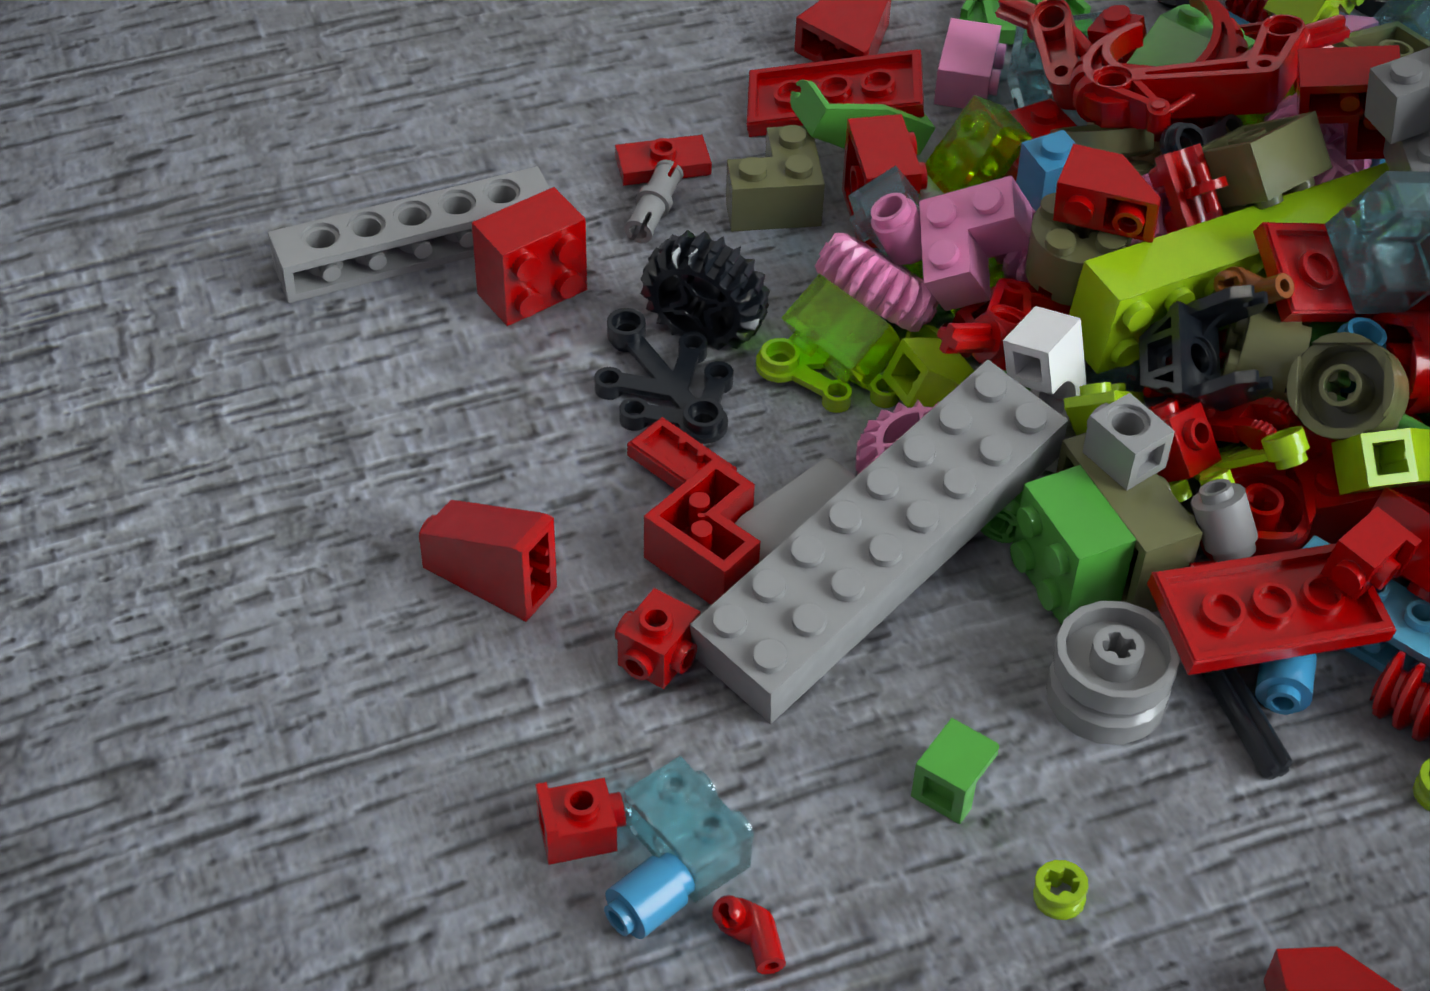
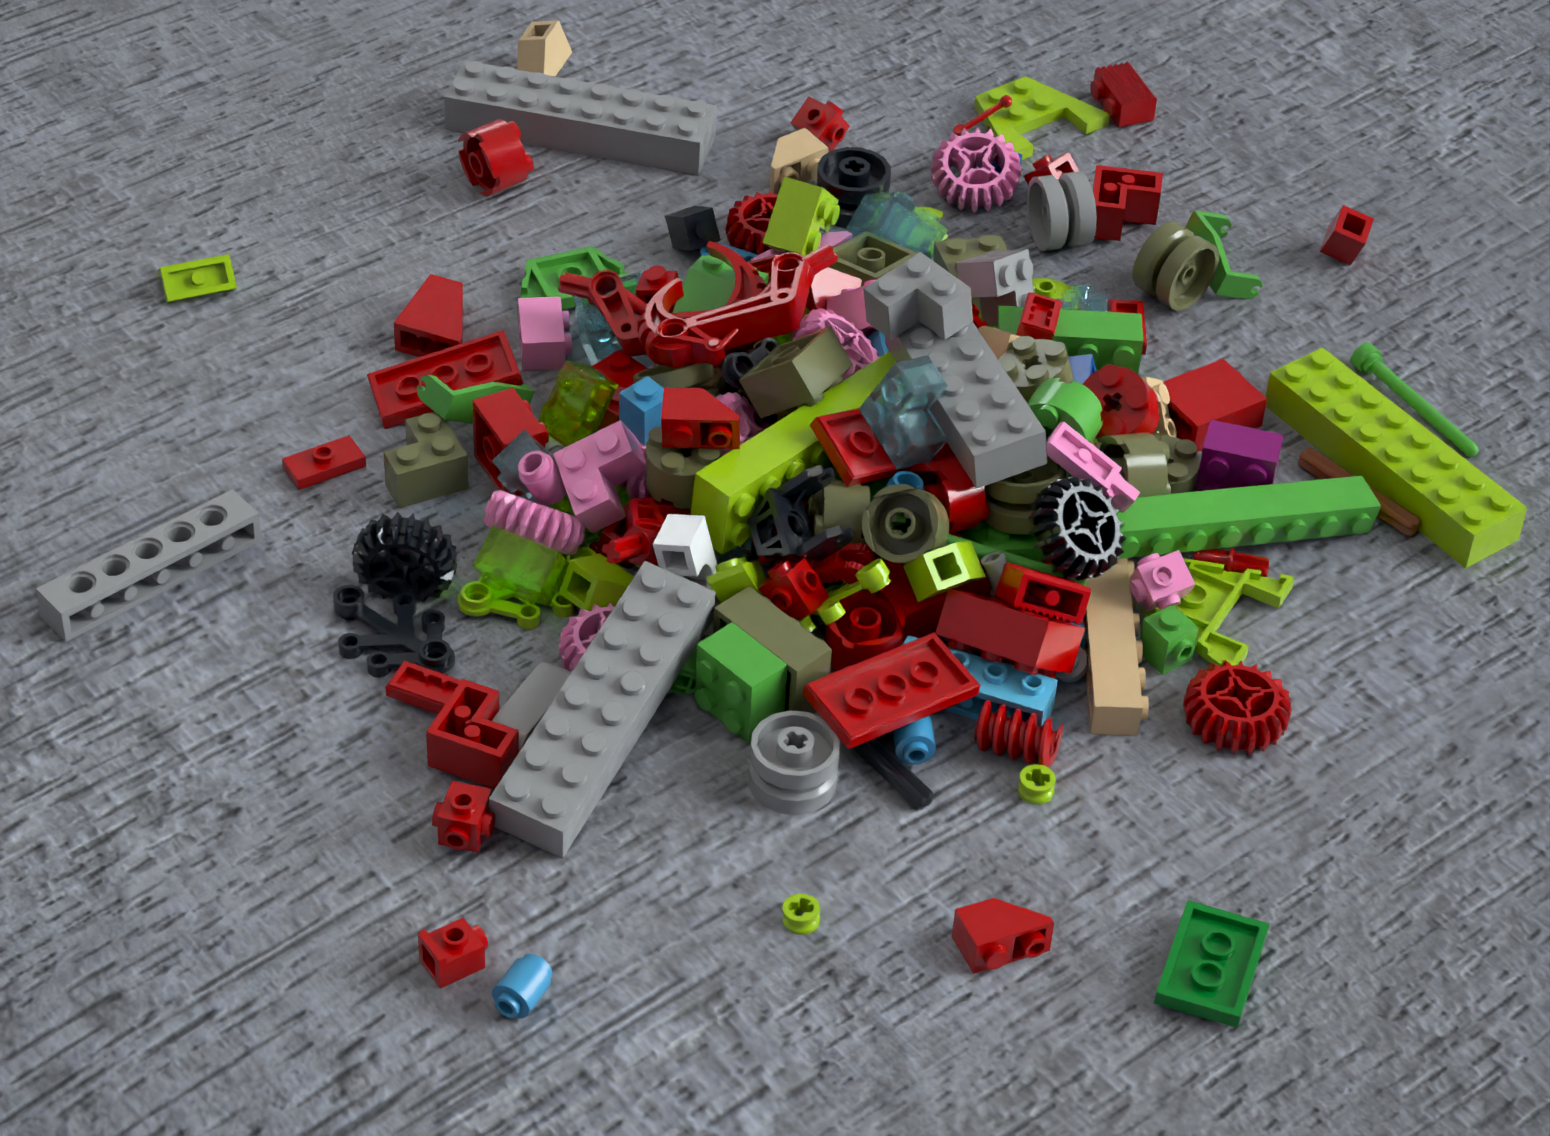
camera: 20 degrees left, 5 degrees down
red slope [419,500,557,622] -> none
red brick [472,187,587,326] -> none
light grey pin [624,160,684,243] -> none
clear light blue brick [624,756,754,903] -> none
red arm [712,895,786,974] -> none
bright green panel [911,718,999,824] -> none
light grey brick [1082,393,1175,491] -> none
red hips [1148,143,1229,233] -> none
light grey brick [1191,479,1258,562] -> none
dark orange arm [1214,266,1294,304] -> none
red brick [1296,45,1401,160] -> none
red brick [1321,506,1422,600] -> none

